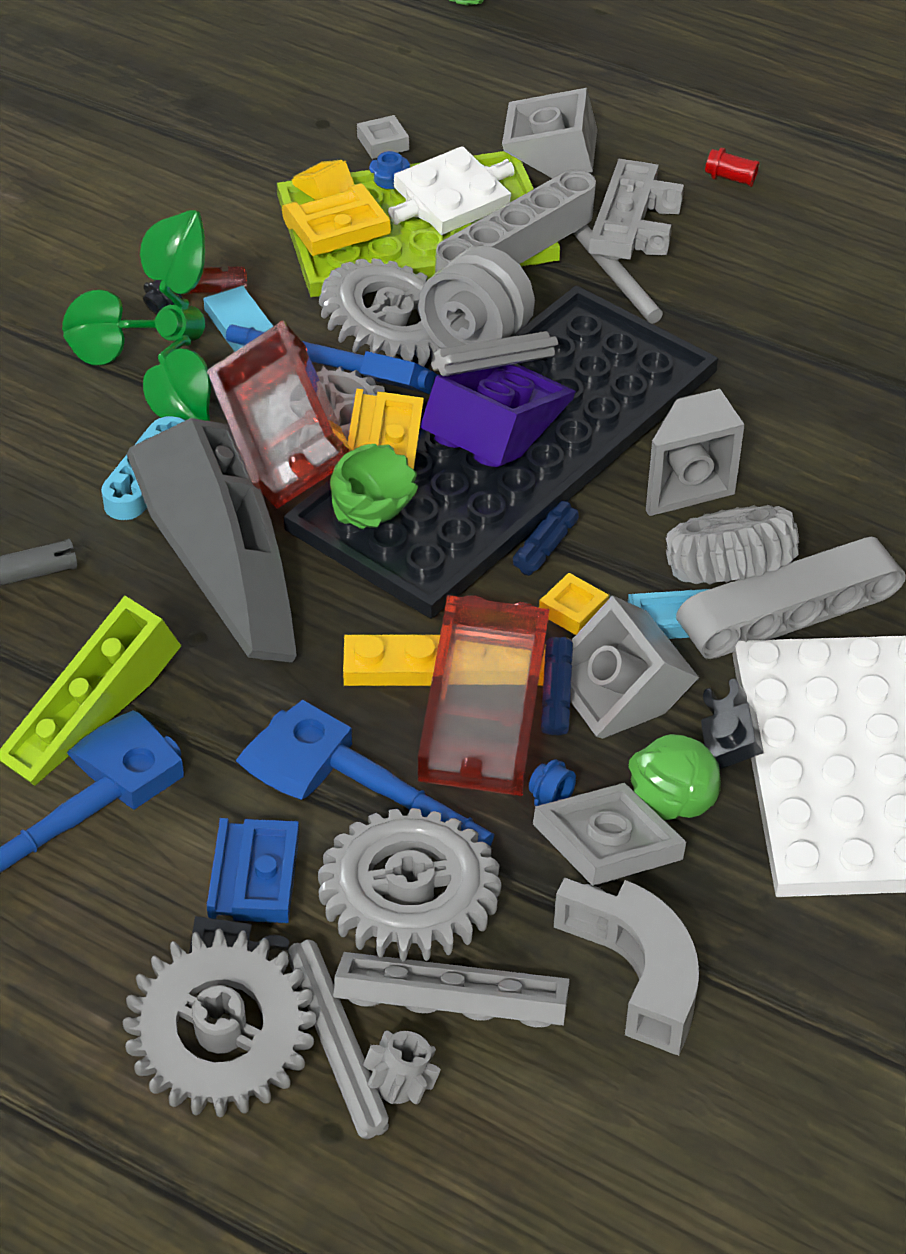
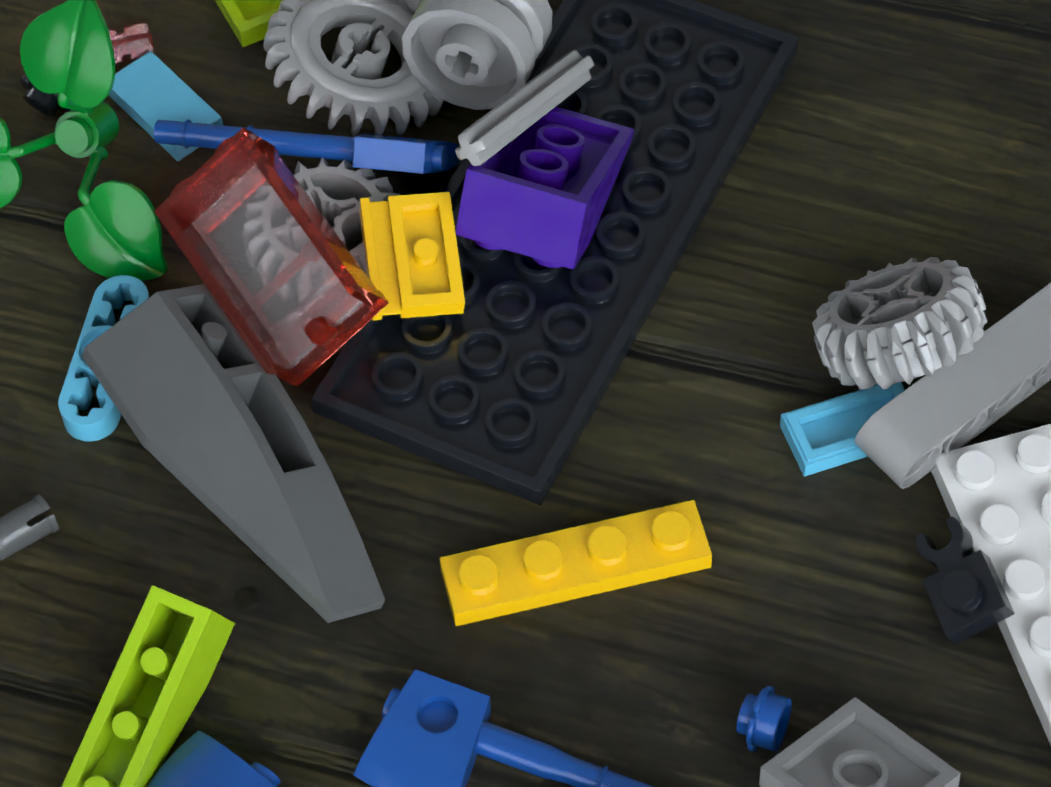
camera: 10 degrees left, 10 degrees up
bright green hair [330,444,418,529] -> none
door [418,595,549,796] -> none
dark blue axle [513,501,579,576] -> none
yellow plate [539,573,609,635] -> none
dark blue axle [541,637,573,736] -> none
light grey slope [570,595,699,739] -> none
bright green hair [629,734,721,820] -> none
light grey slope [646,389,744,516] -> none

